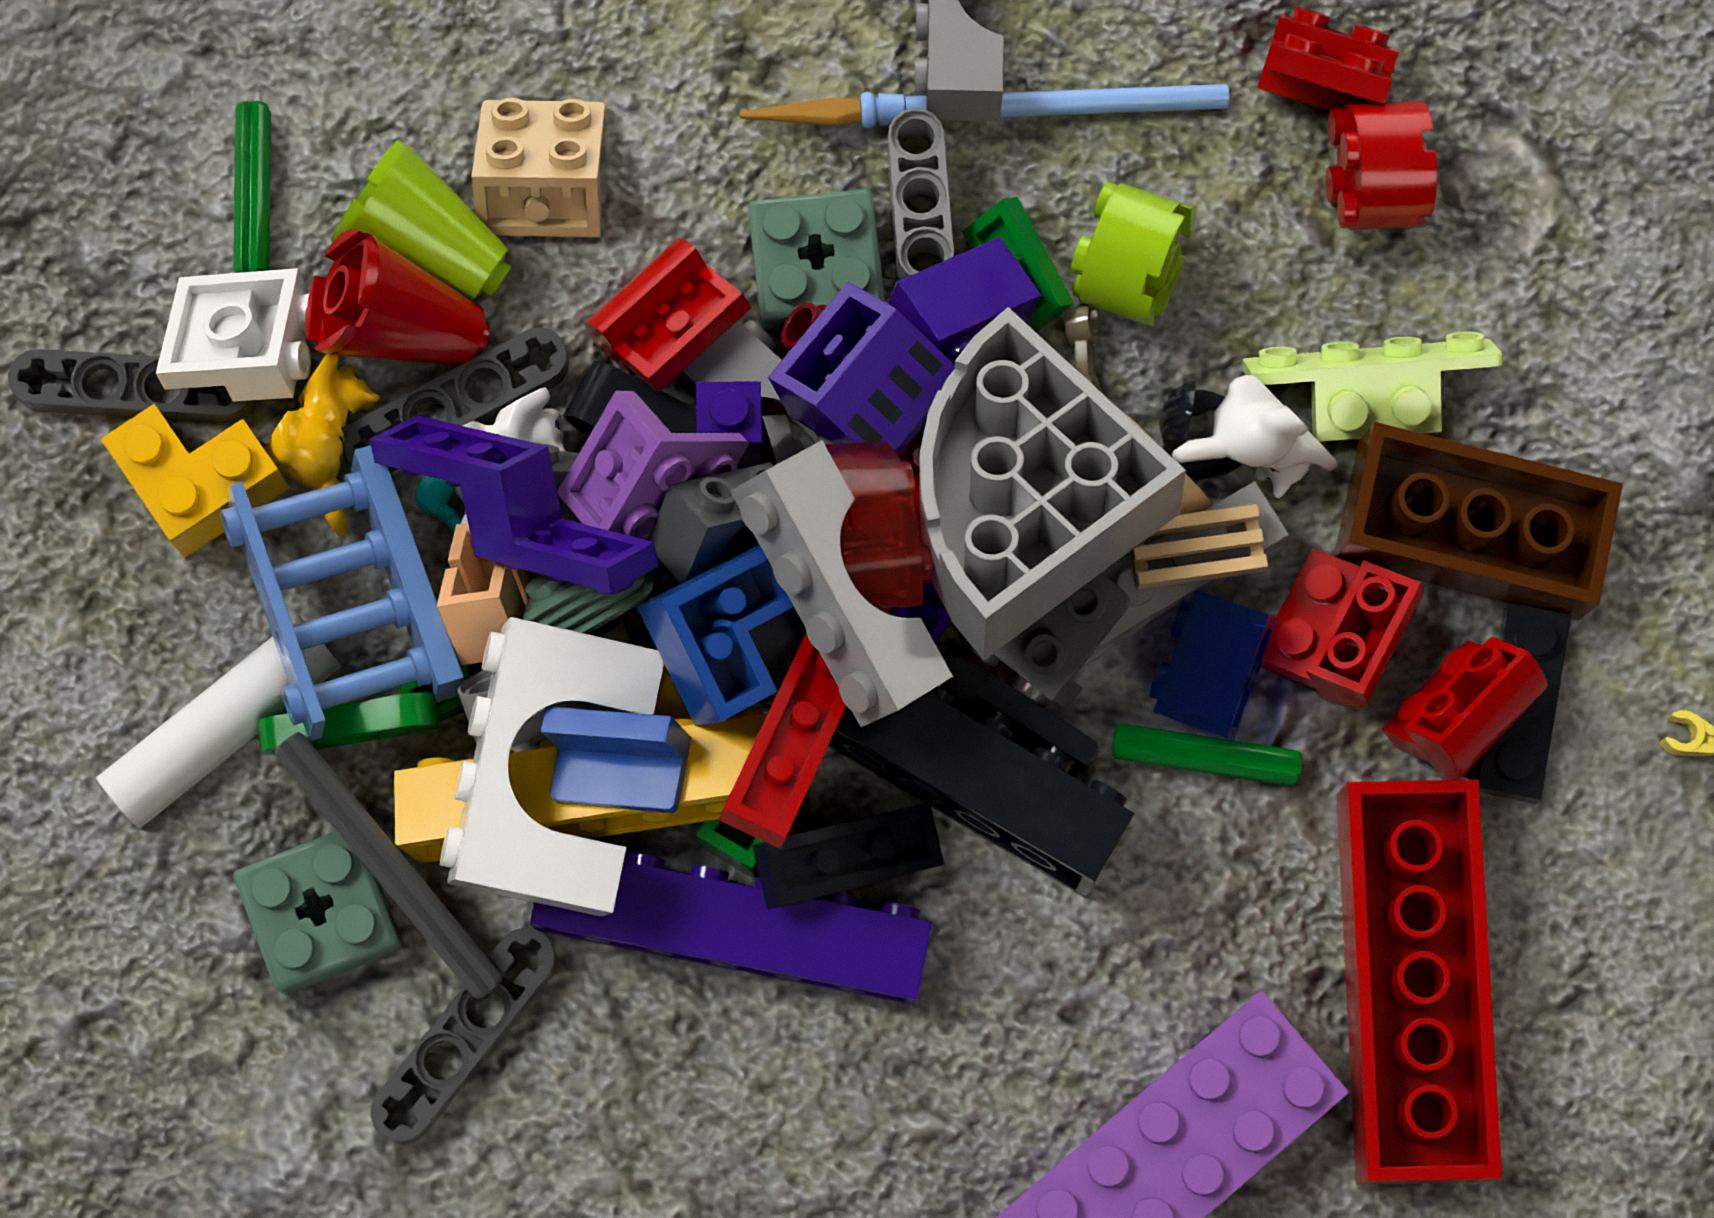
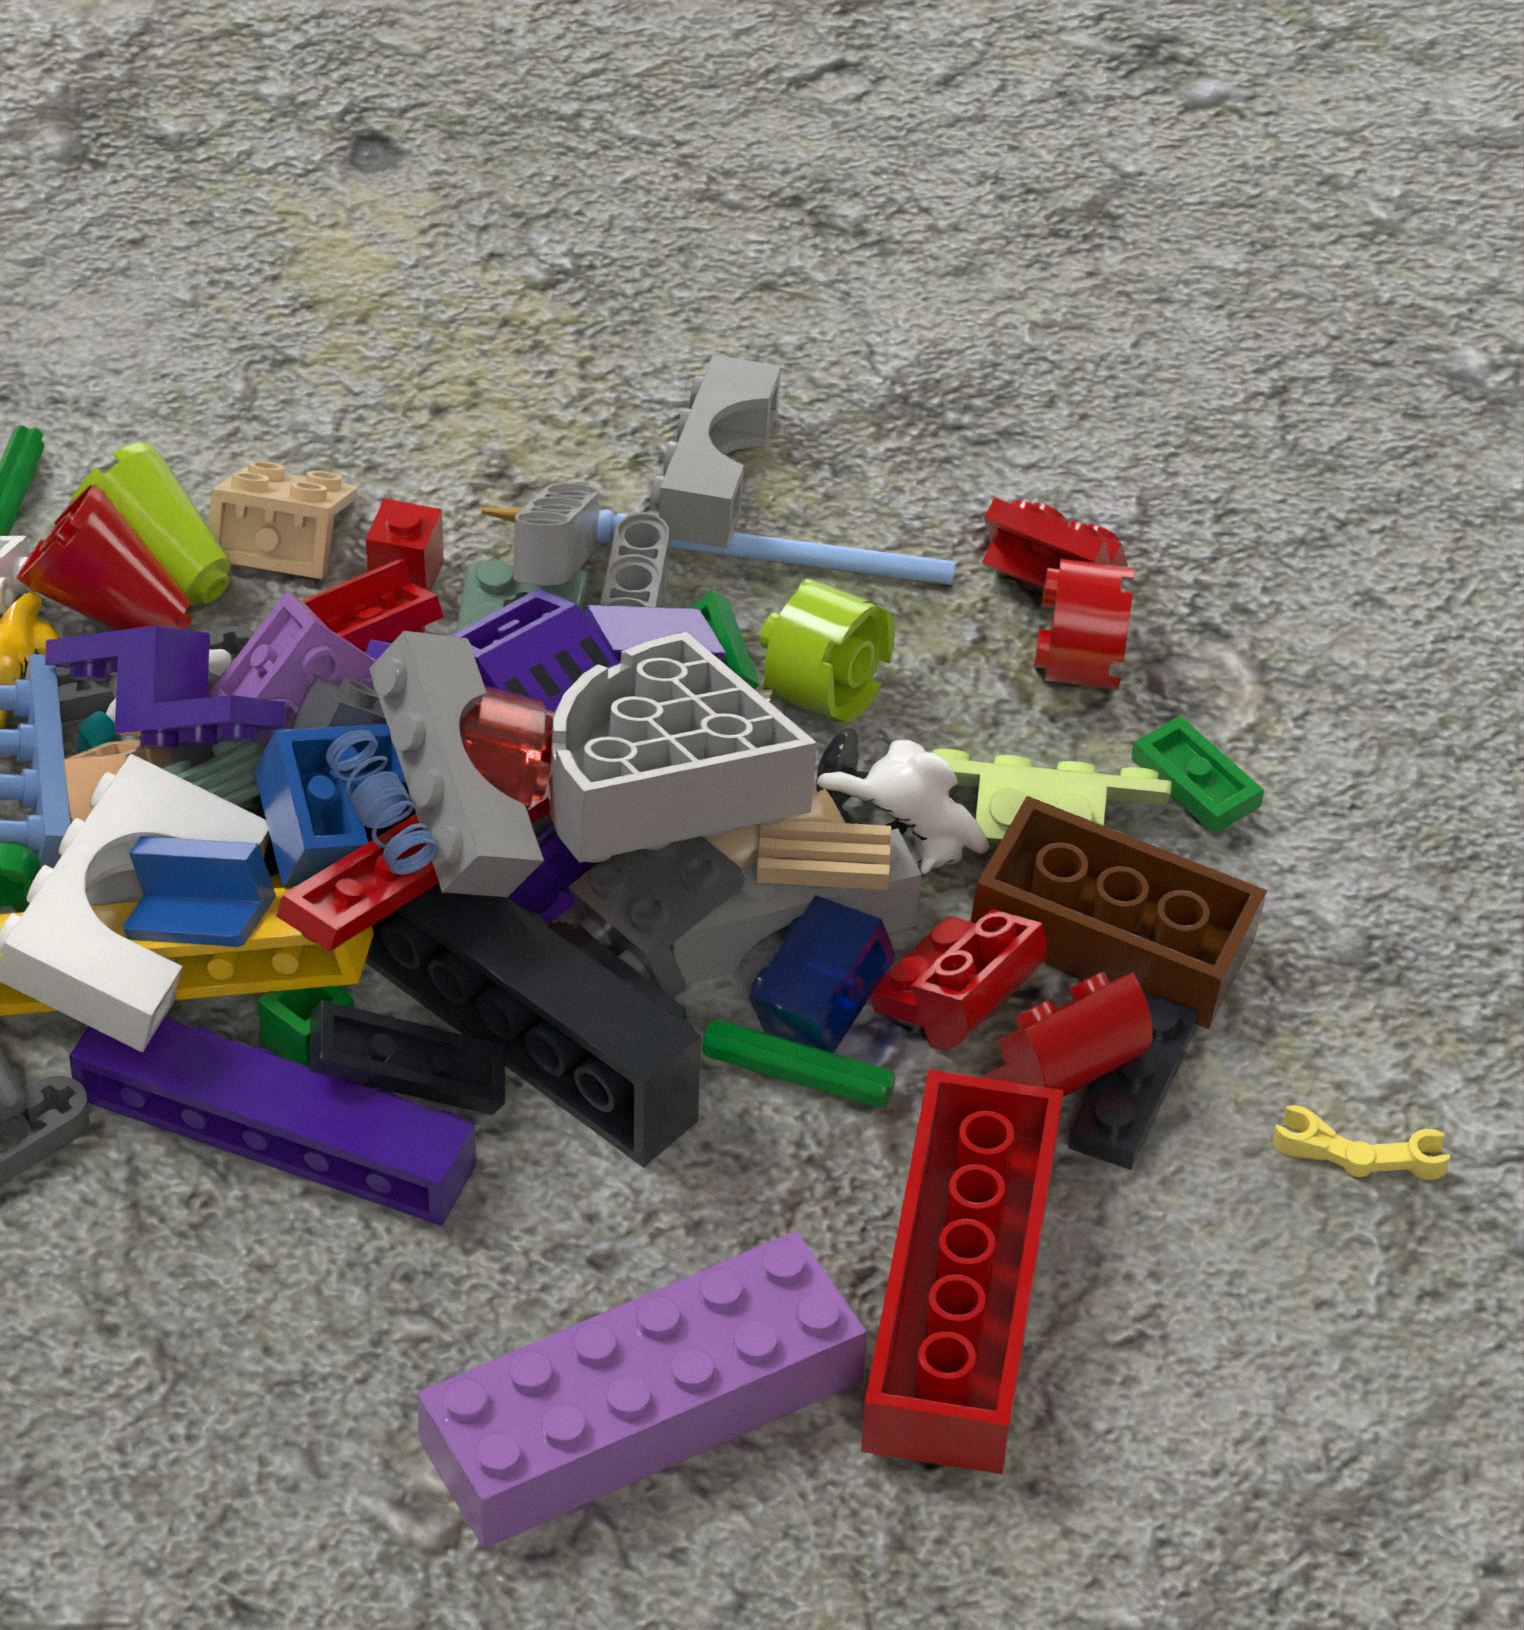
camera: 10 degrees right, 30 degrees down
none -> medium blue piece [326,729,438,875]
none -> red brick [366,498,444,592]
none -> light grey beam [513,483,599,586]
none -> green plate [1131,716,1264,834]

